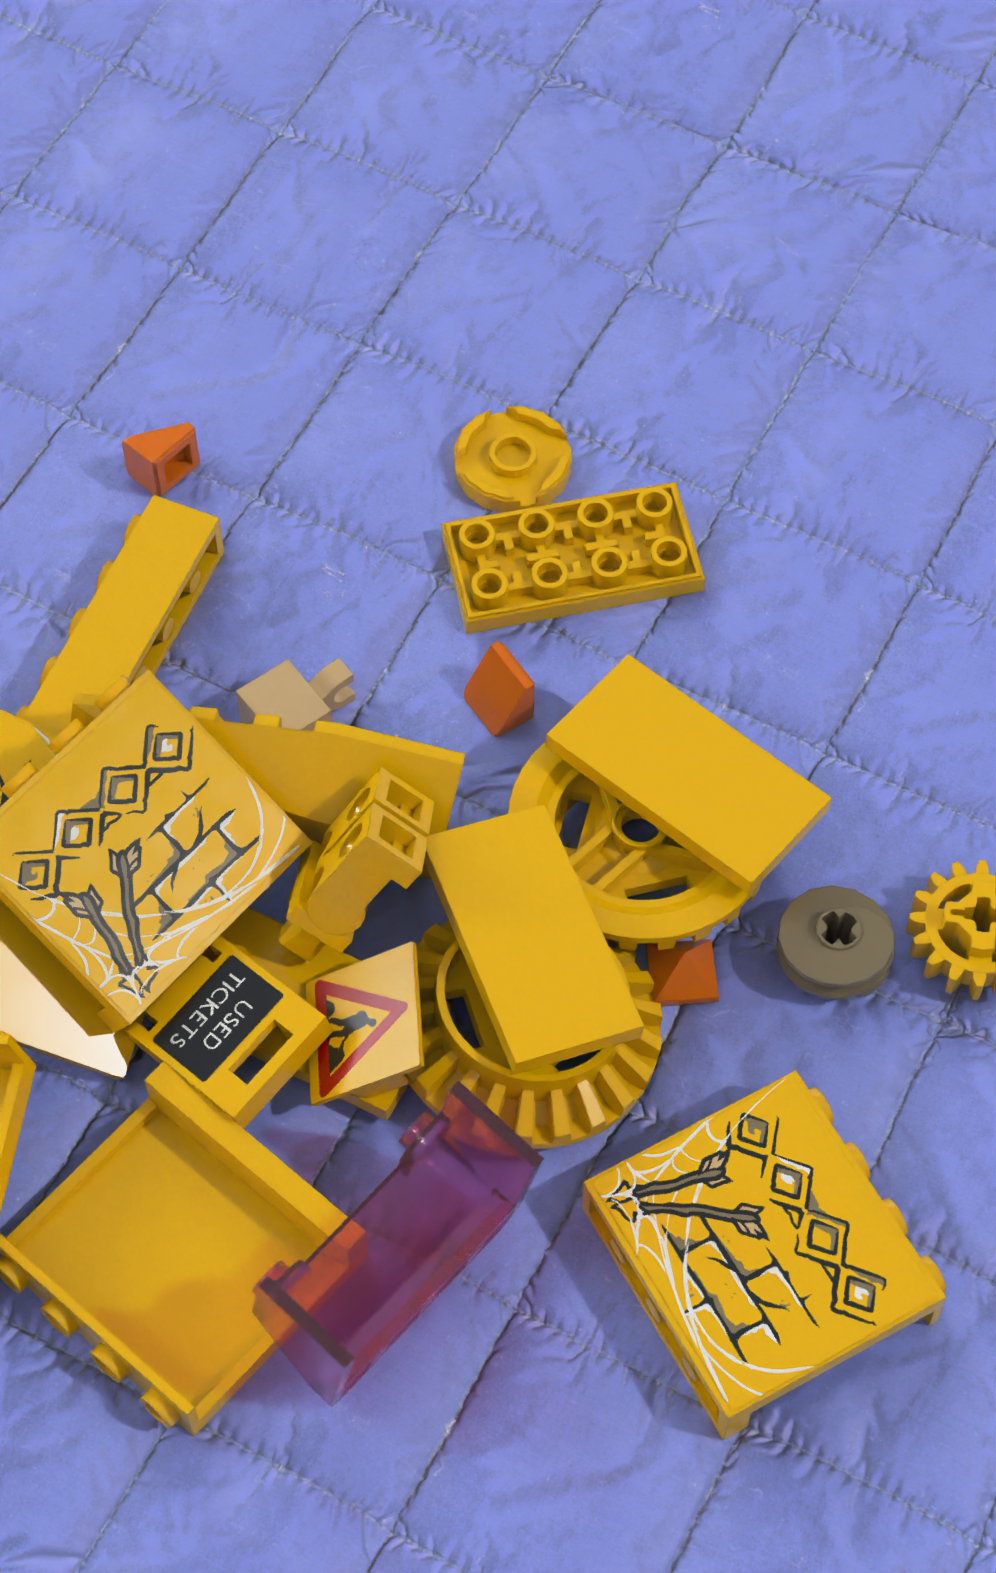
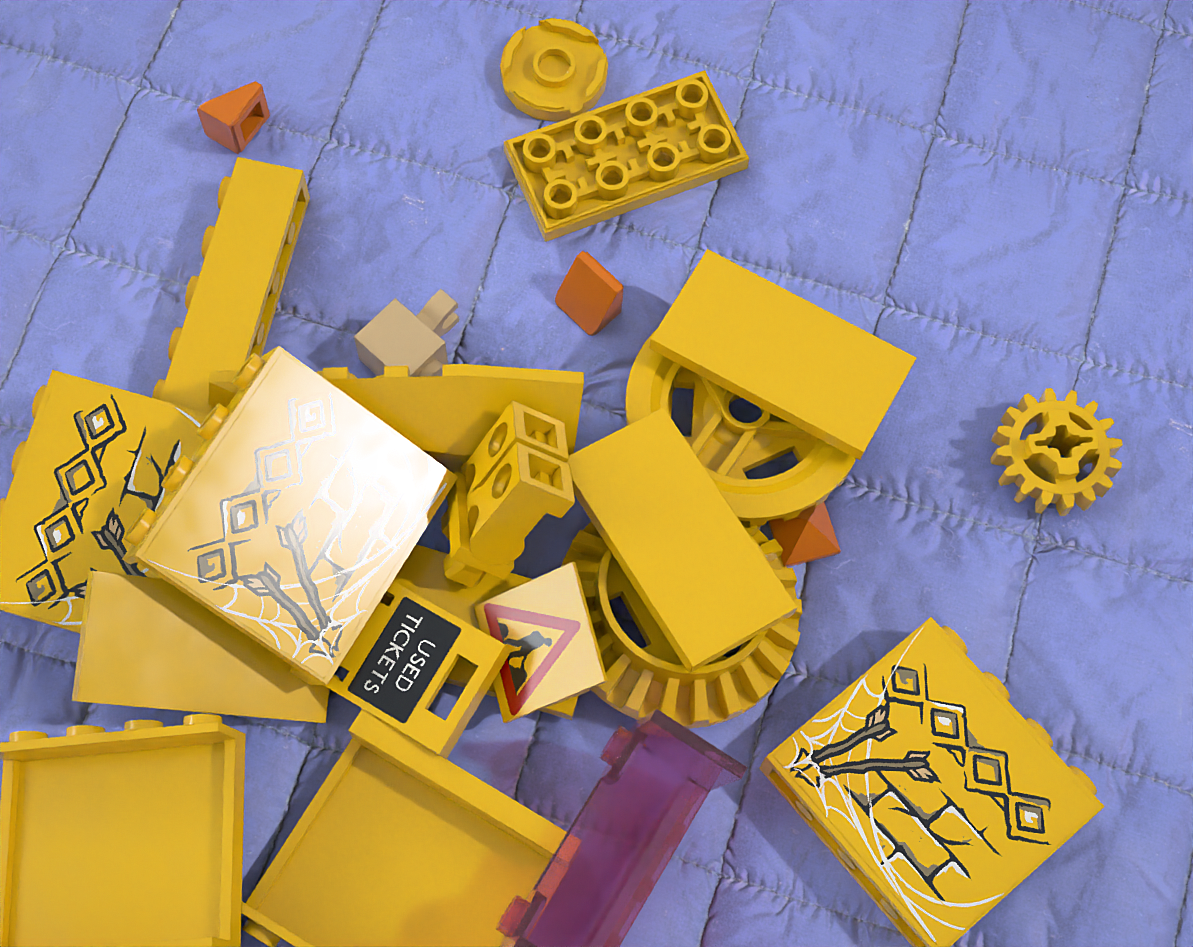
camera: 15 degrees left, 10 degrees up
dark tan piece [776,885,896,999] -> none

